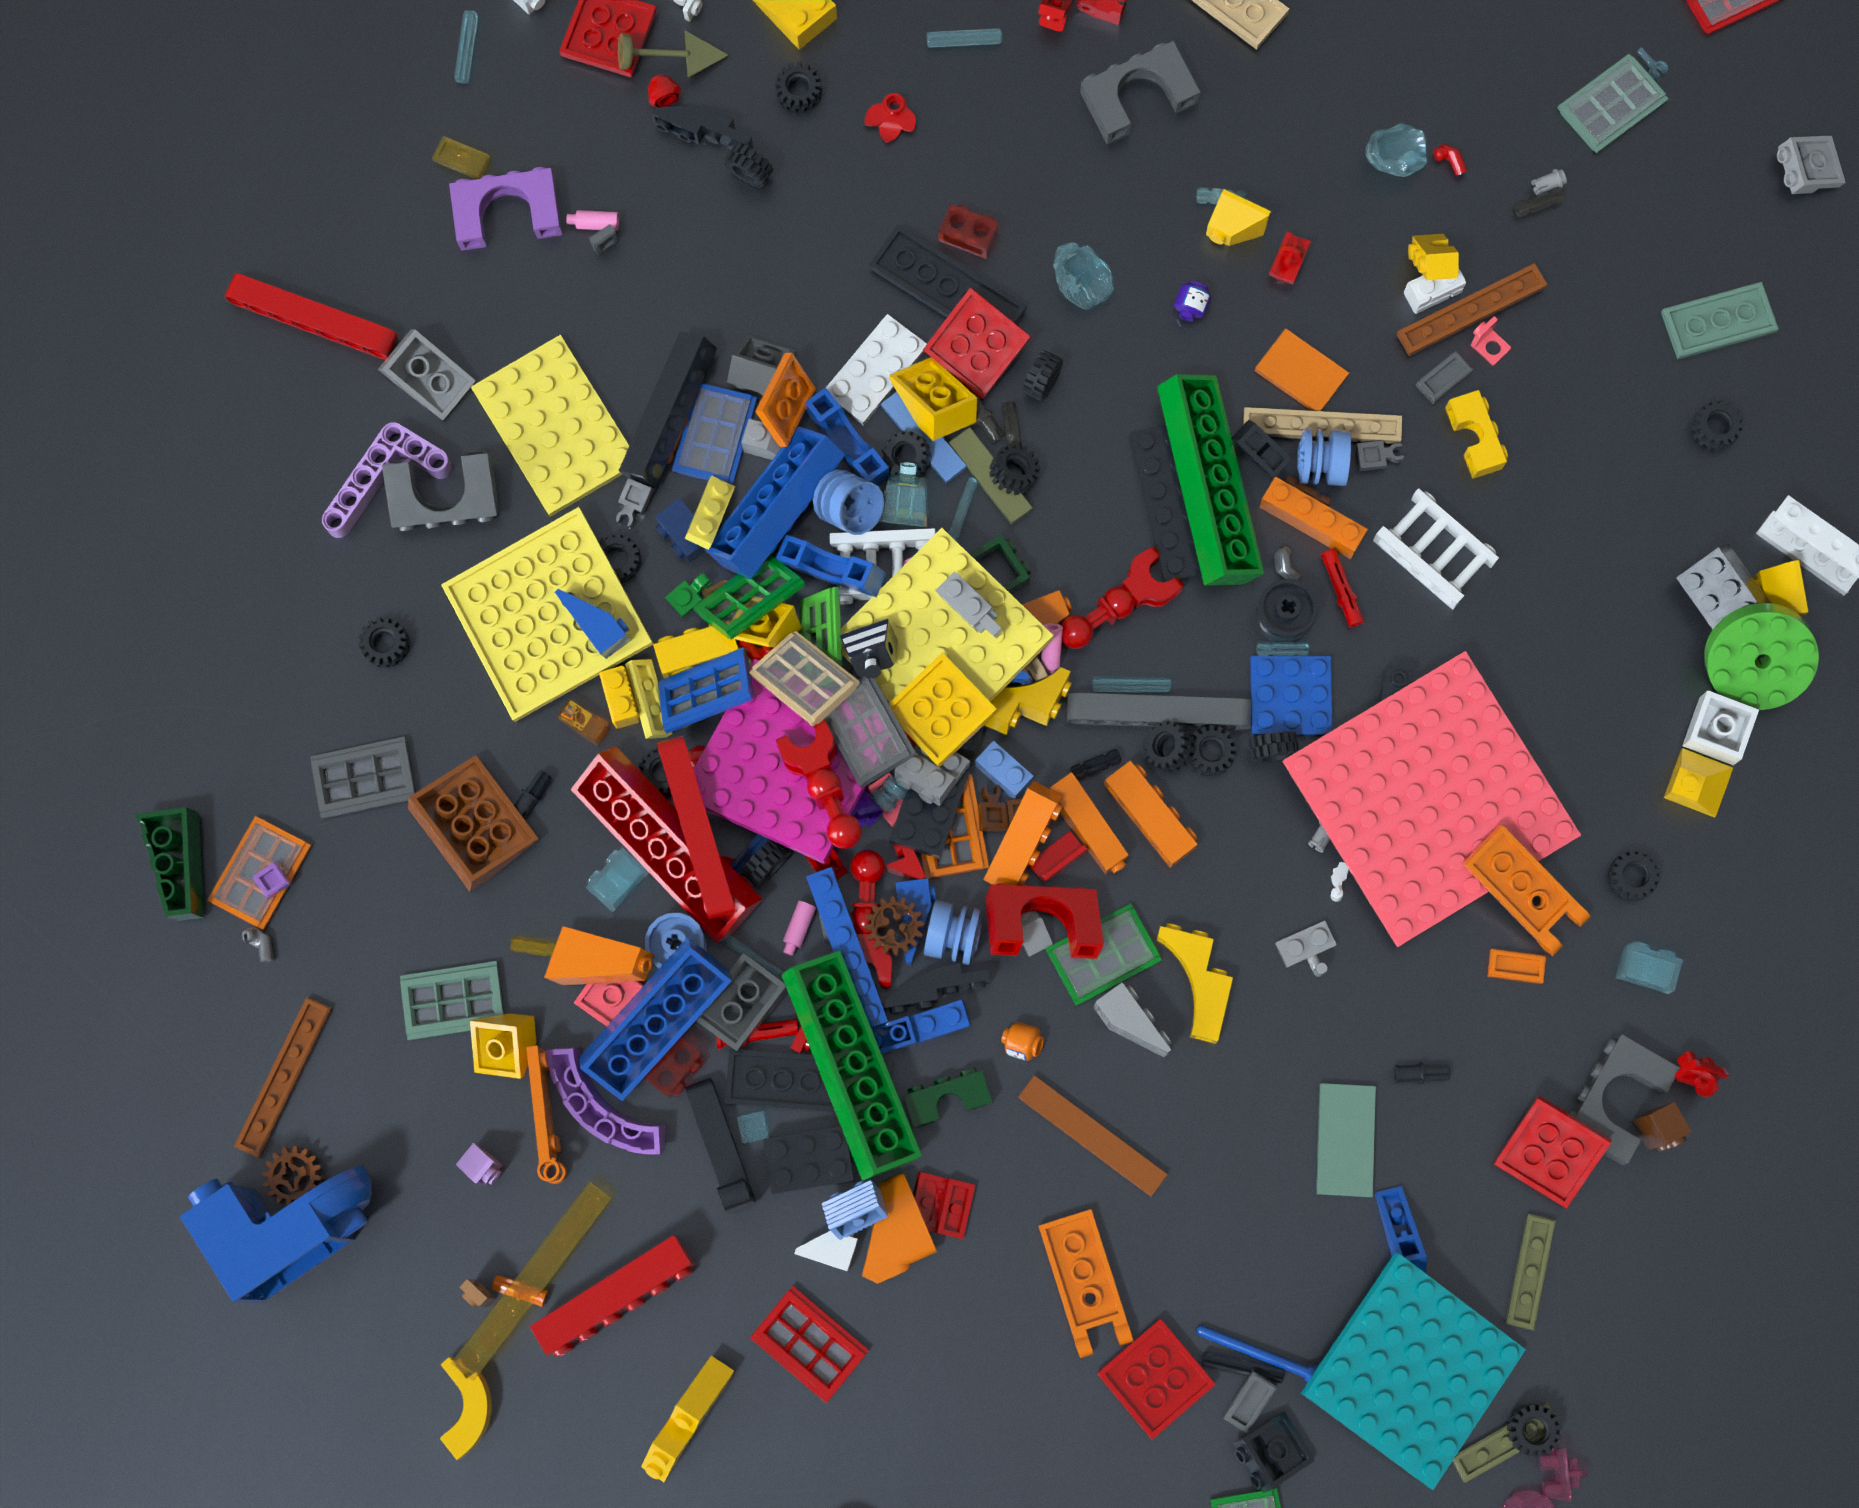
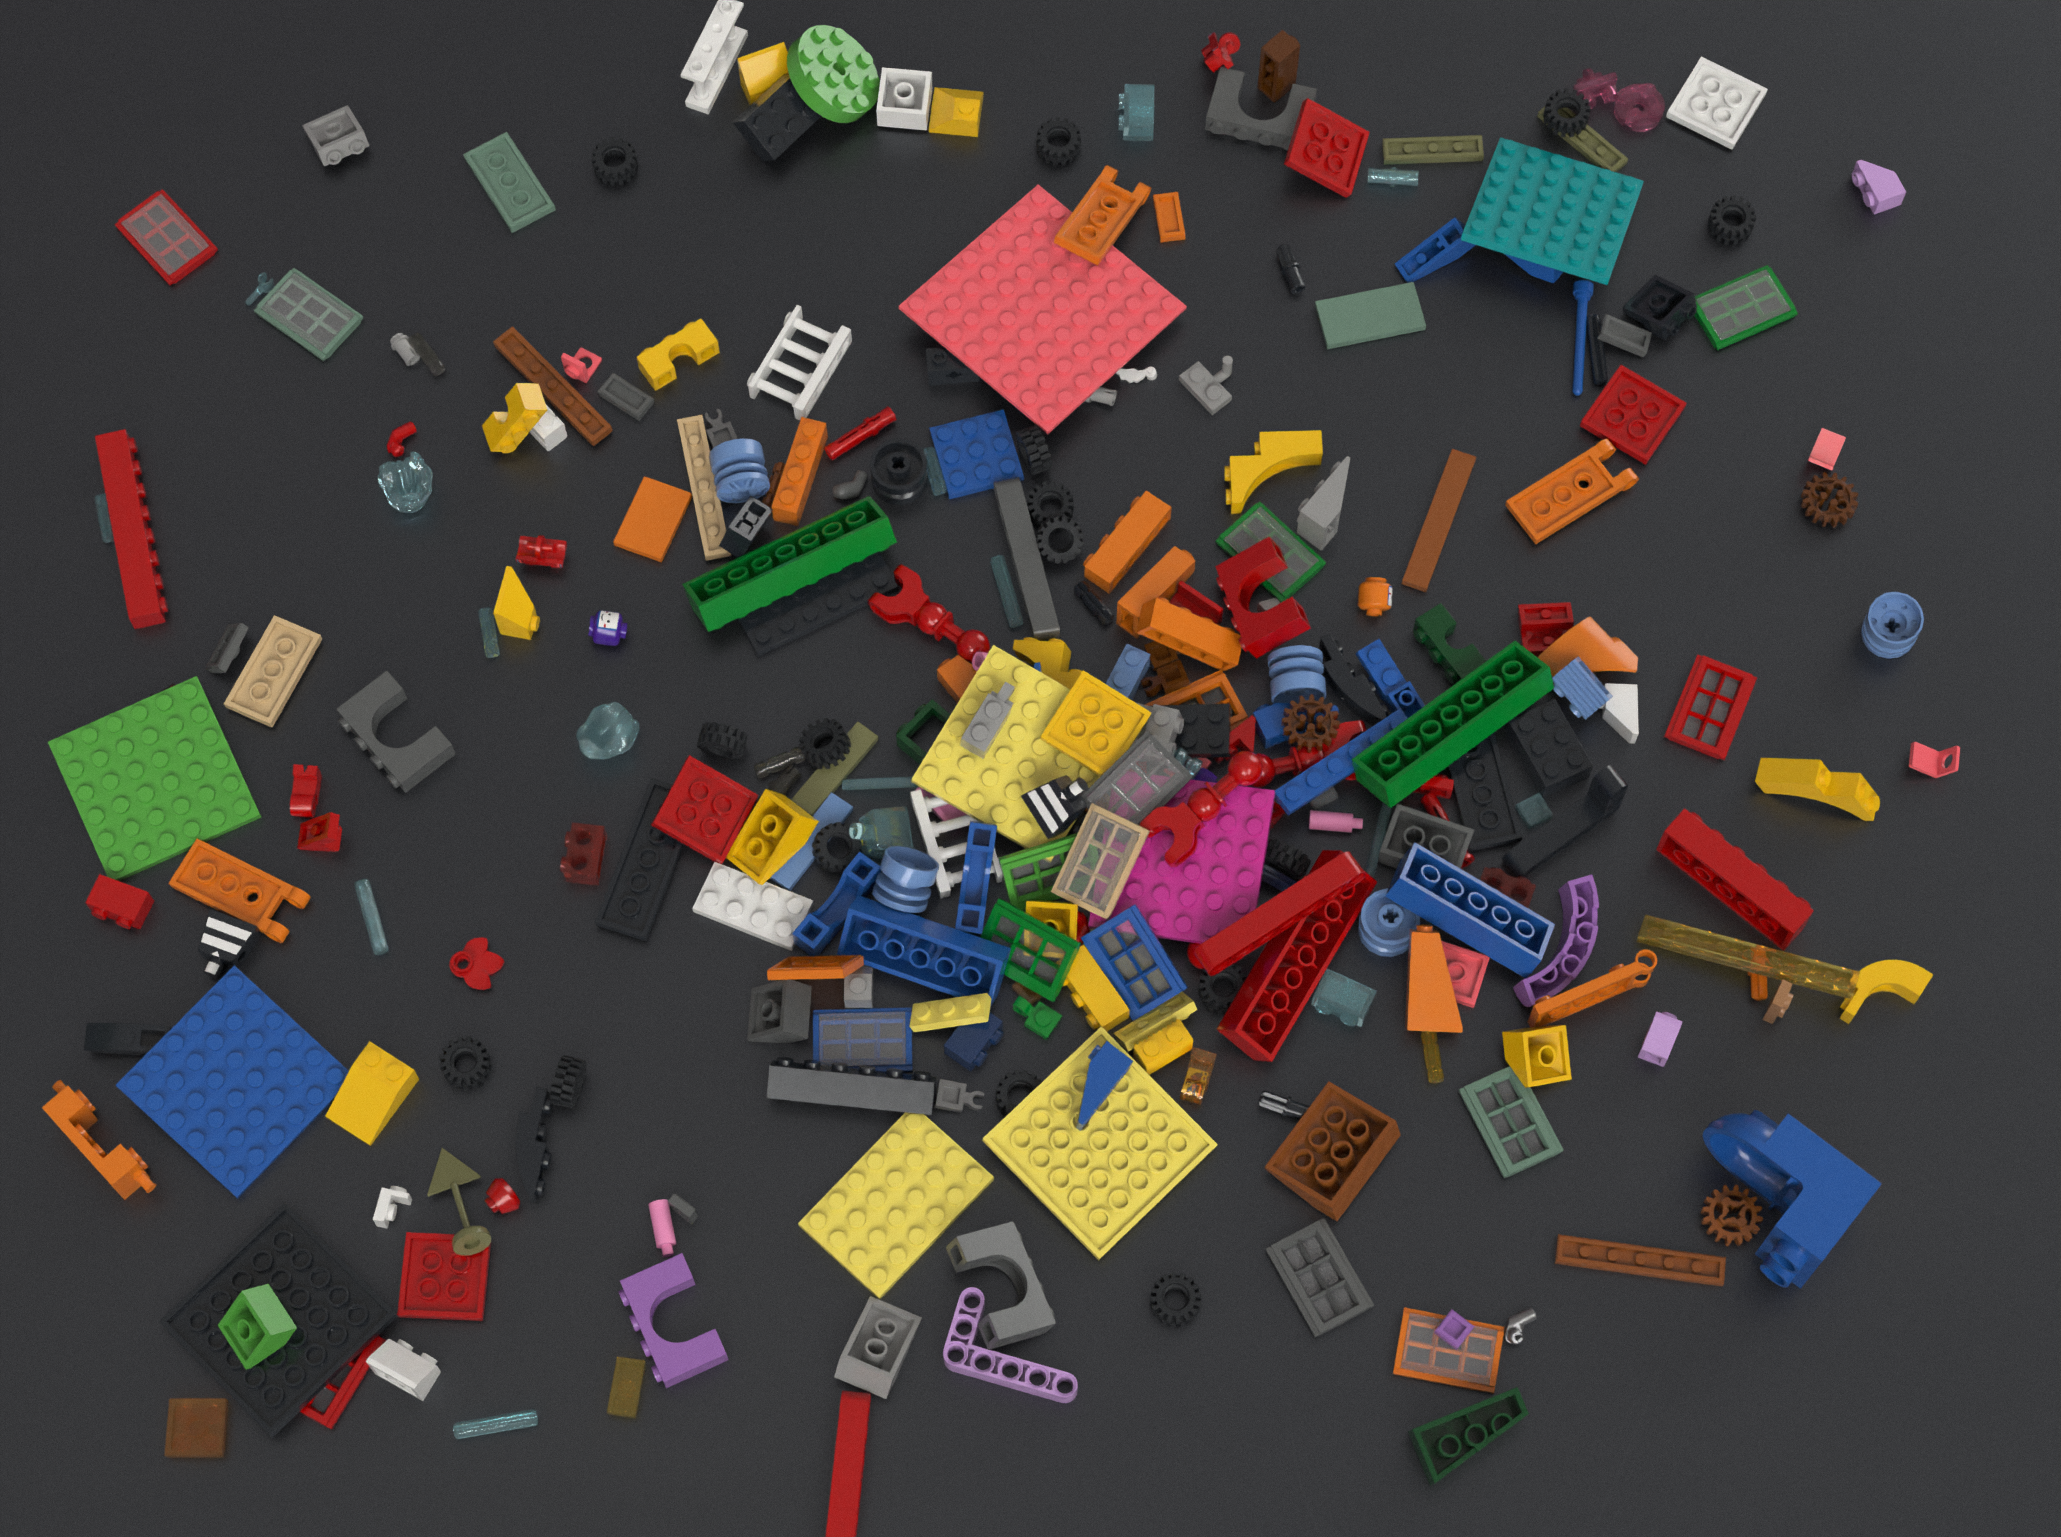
camera: 110 degrees left, 10 degrees down
none -> clear light blue pin [1368,167,1419,187]

